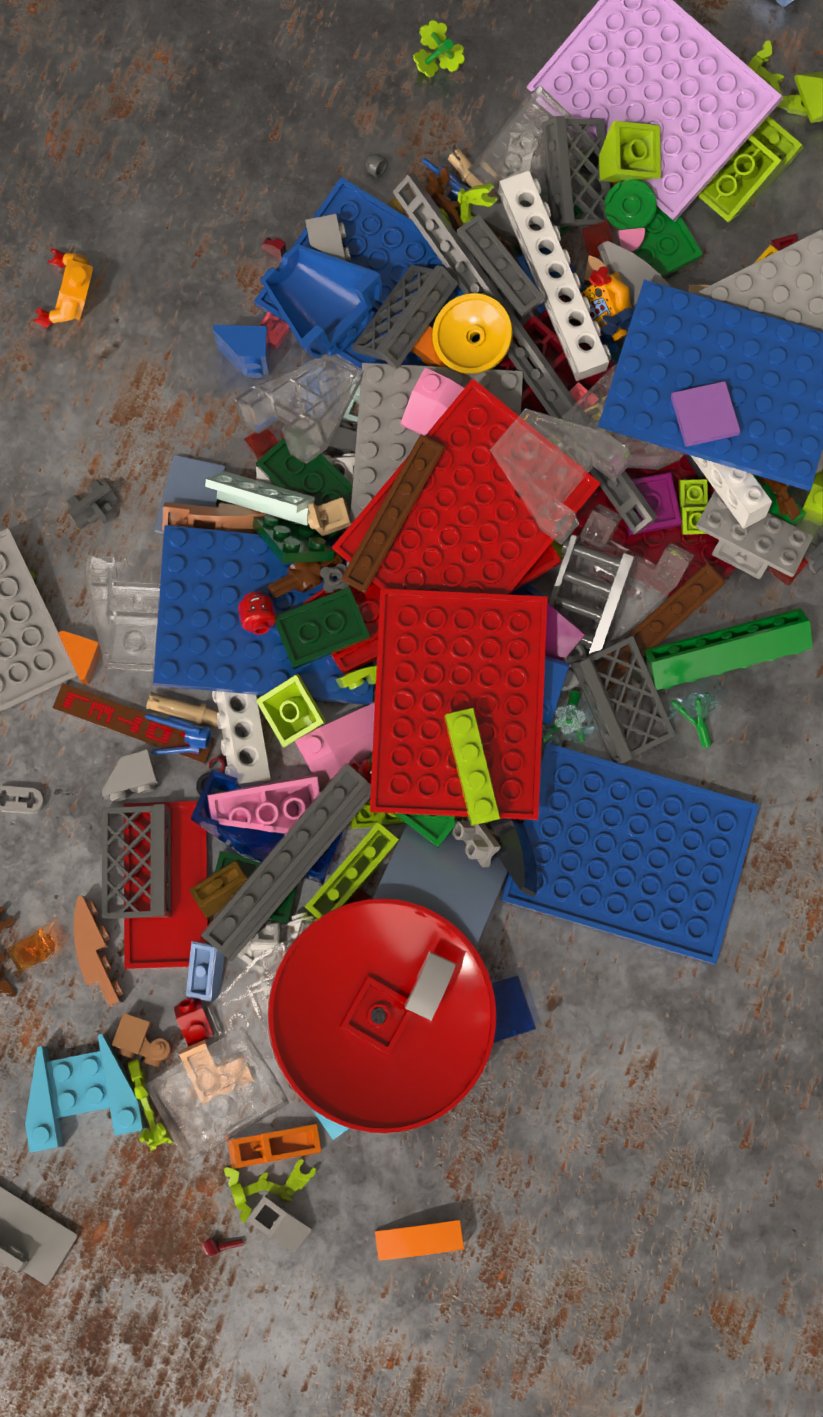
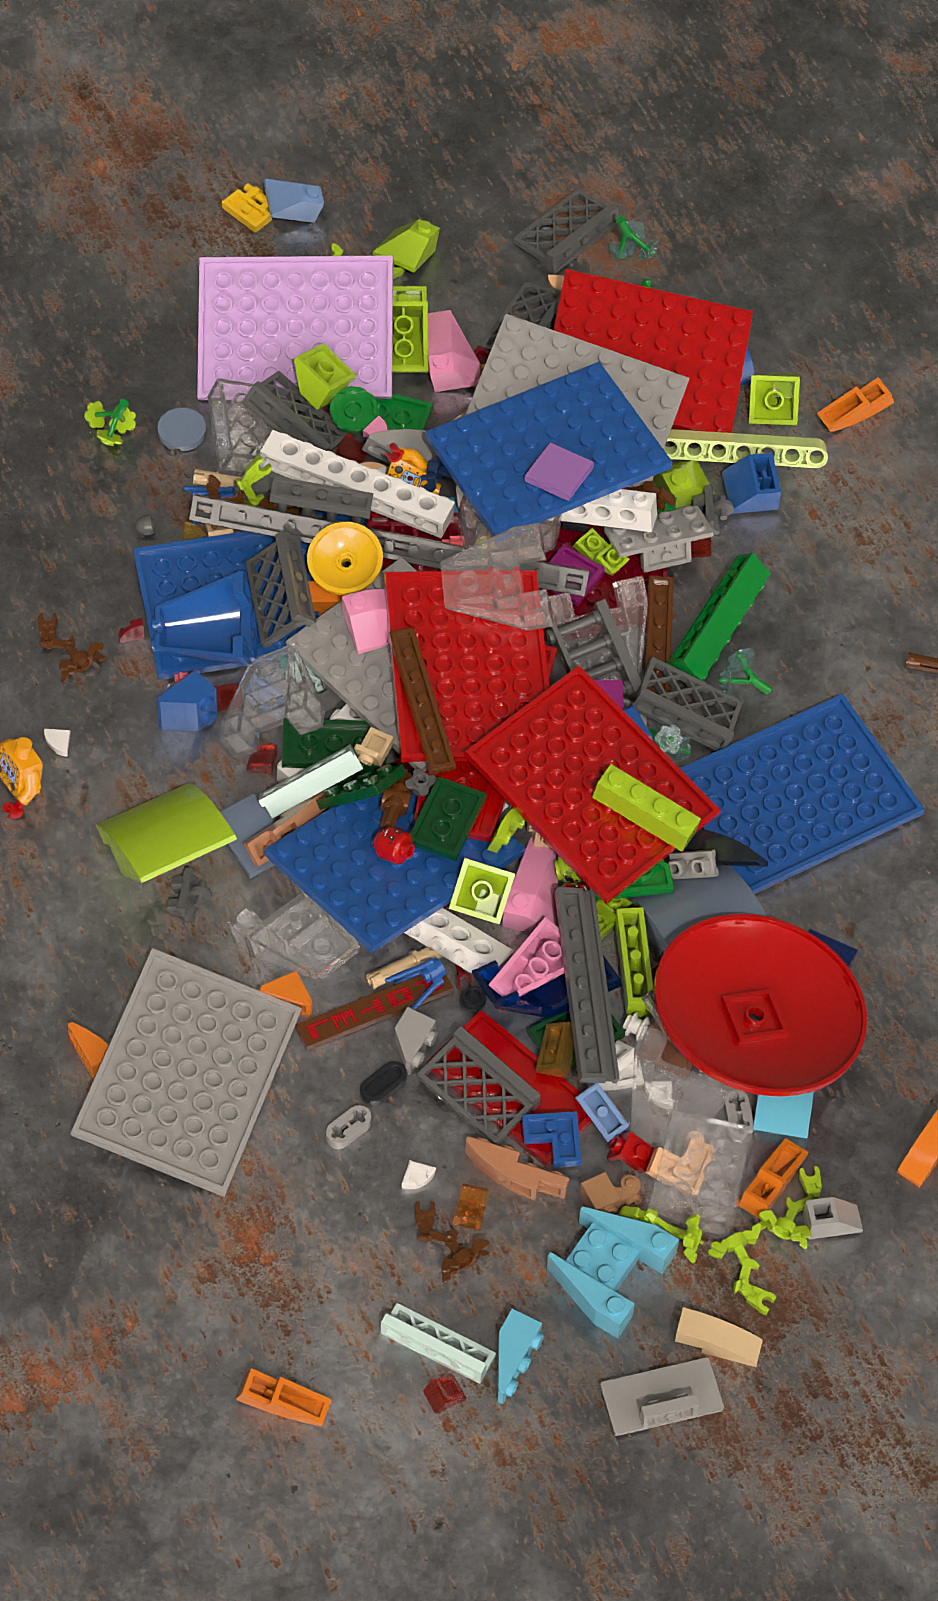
camera: 50 degrees left, 20 degrees down
dark red hand [201,1237,243,1256] -> none
light grey slope [305,214,351,263] -> none
light grey slope [405,951,456,1020] -> none
none -> reddish brown piece [38,613,106,683]
none -> white tile [44,729,71,757]
none -> lime slope [96,783,237,883]
none -> sand blue tile [158,408,206,451]
none -> clear red slope [214,683,243,712]
none -> black tile [360,1061,407,1106]
none -> white tile [402,1160,436,1189]
none -> bright pink wedge [428,310,481,392]
none -> blue plate [522,1112,582,1168]
none -> tan slope [675,1307,763,1367]
none -> lime piece [708,1223,776,1315]

